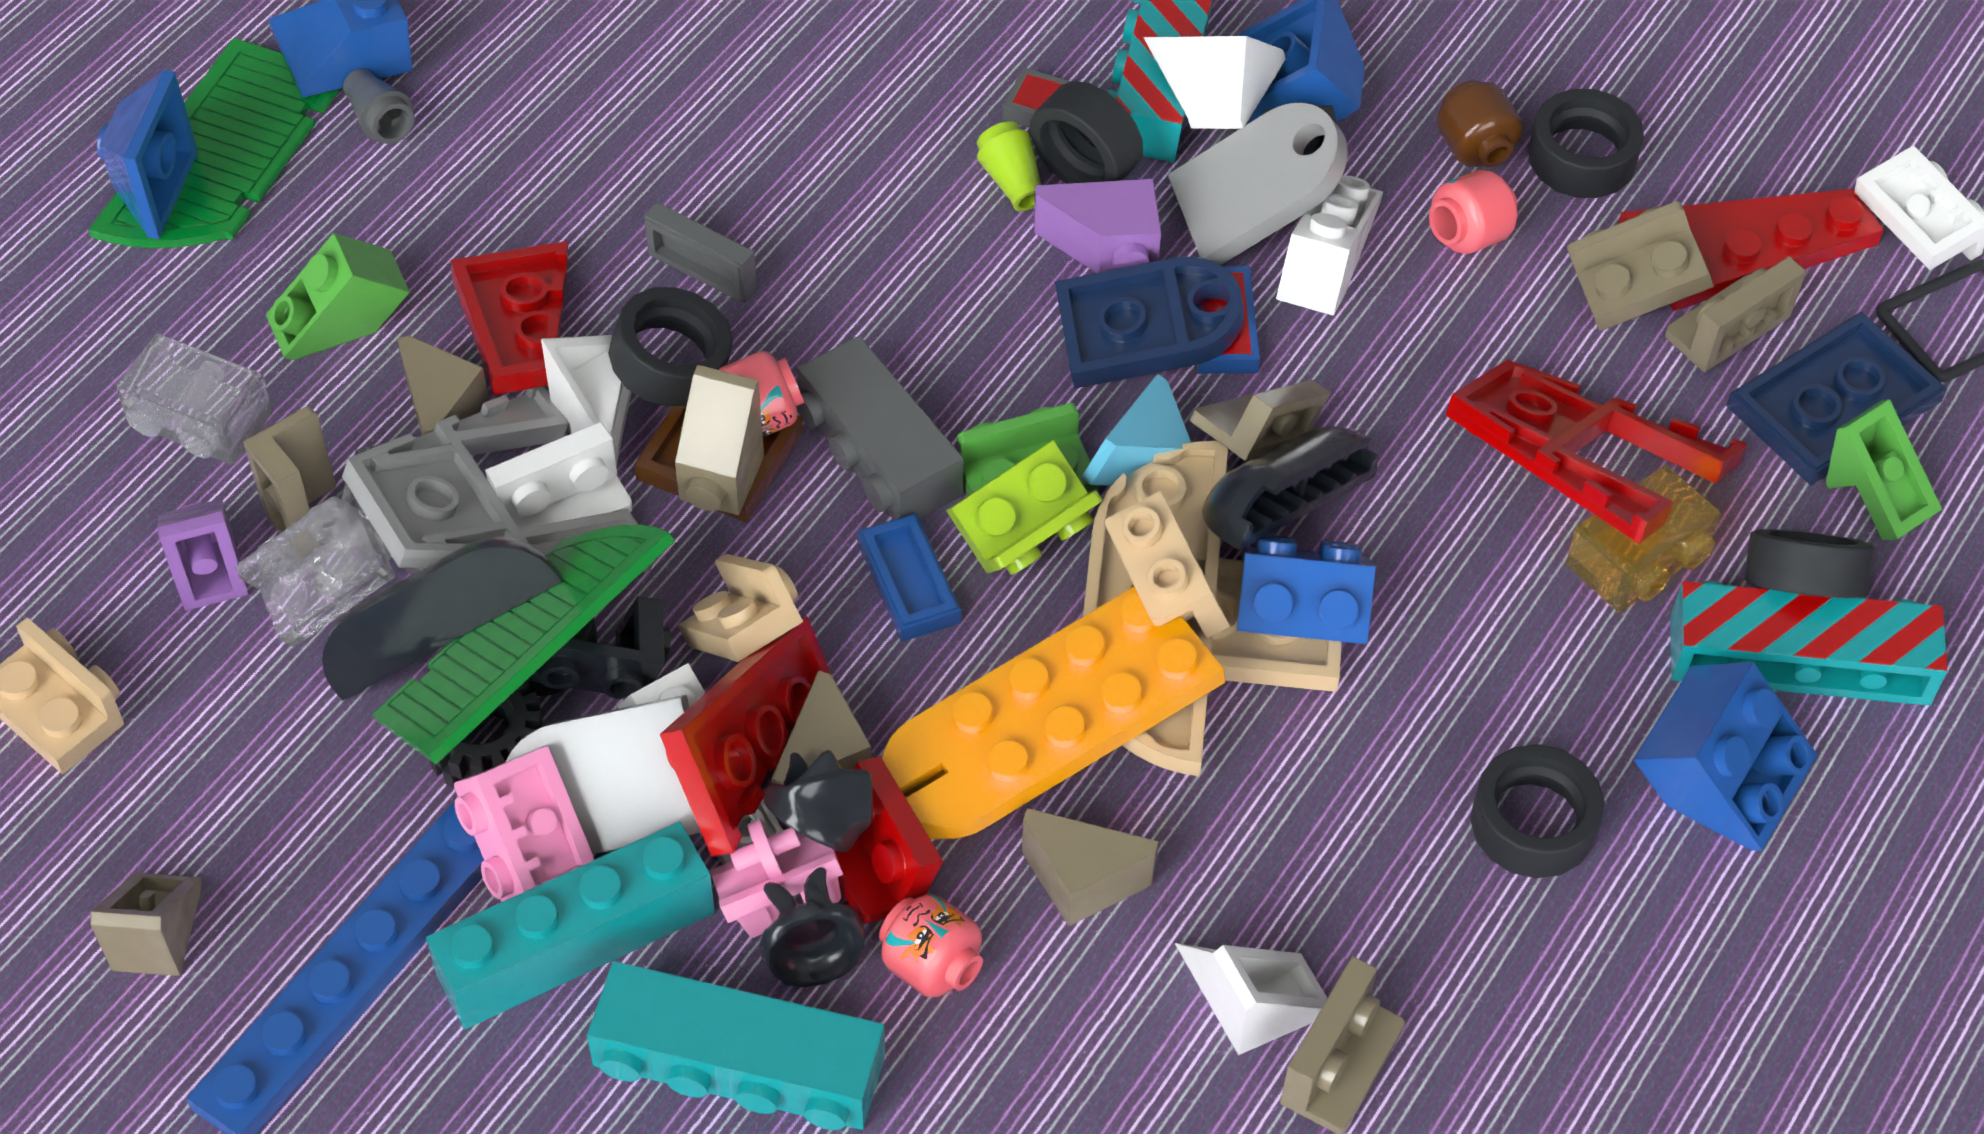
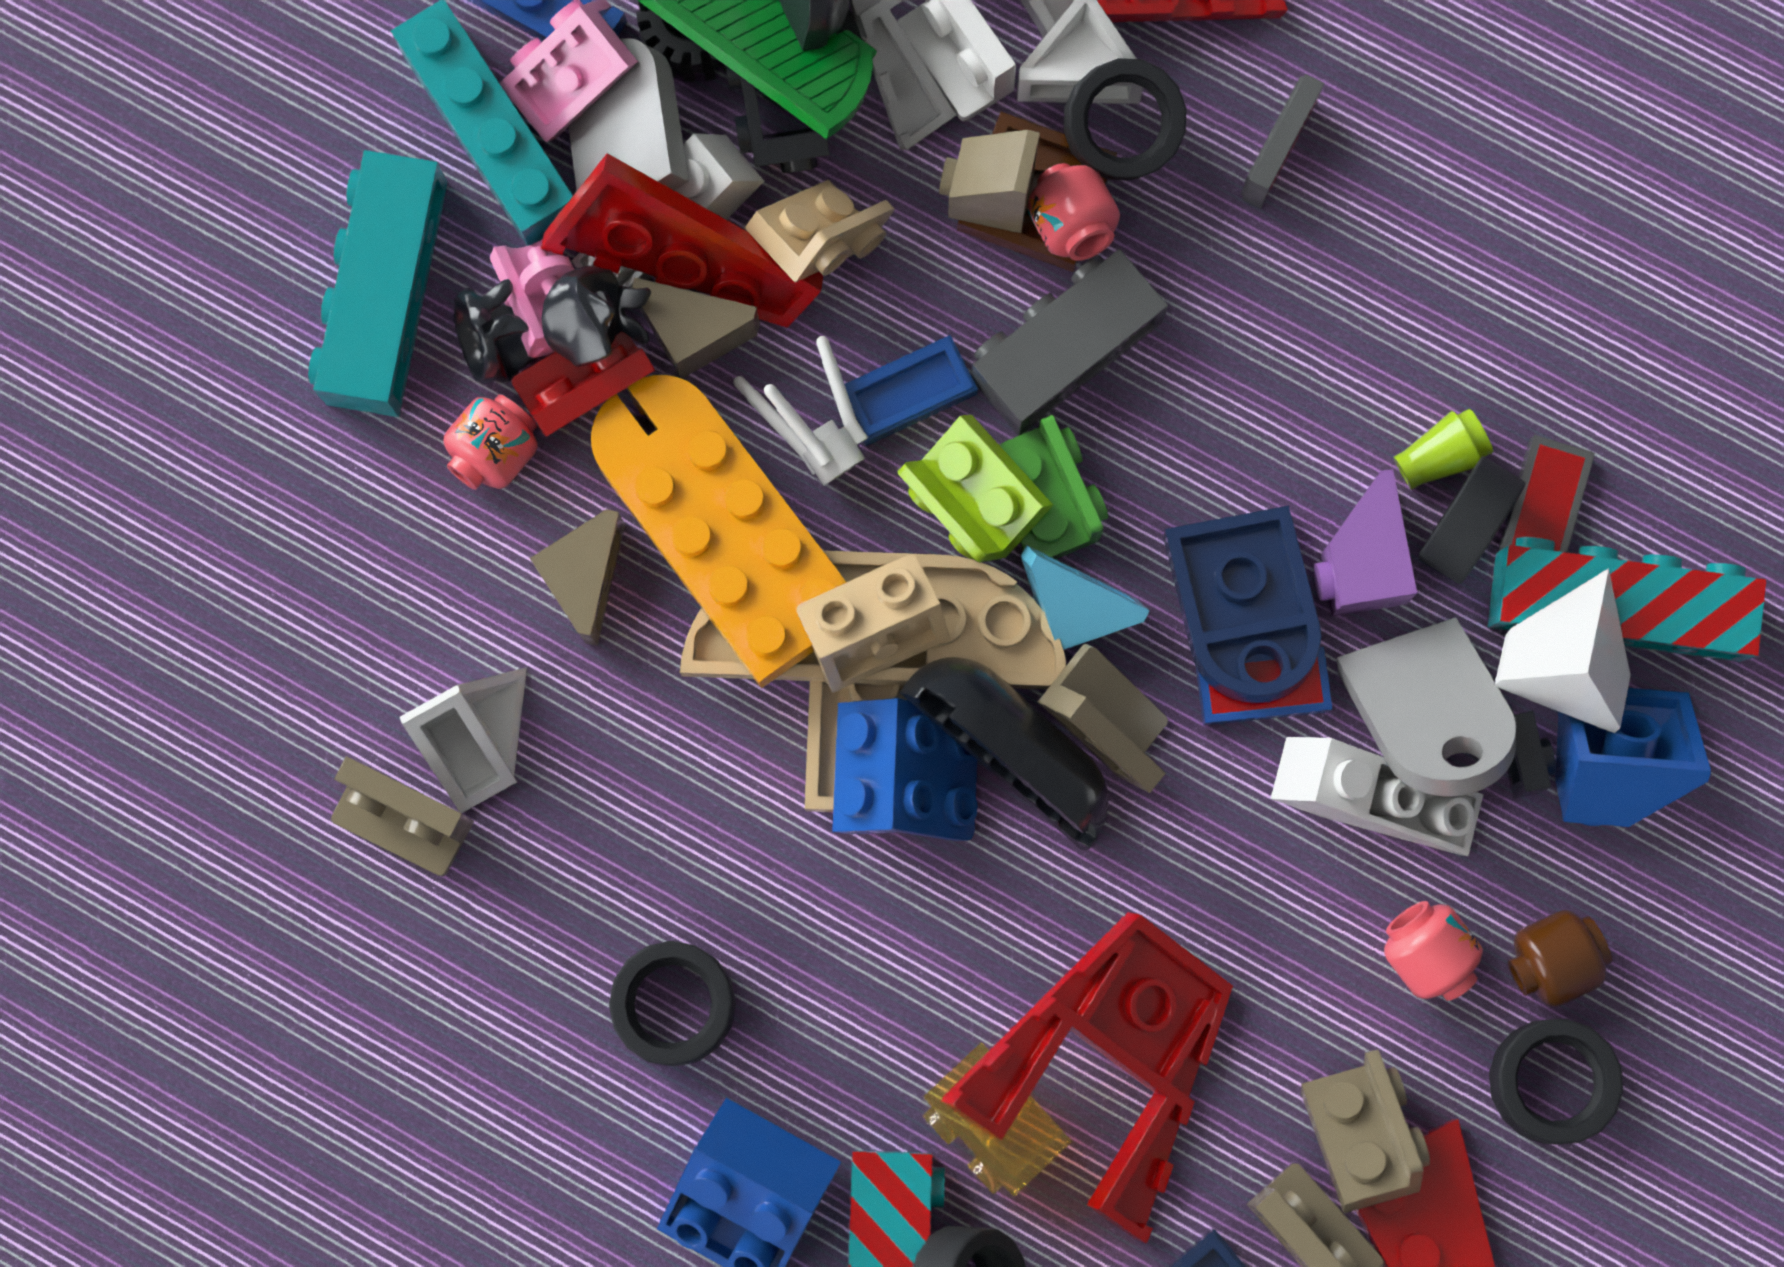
camera: 90 degrees right, 25 degrees up
none -> white plant [733,336,868,486]

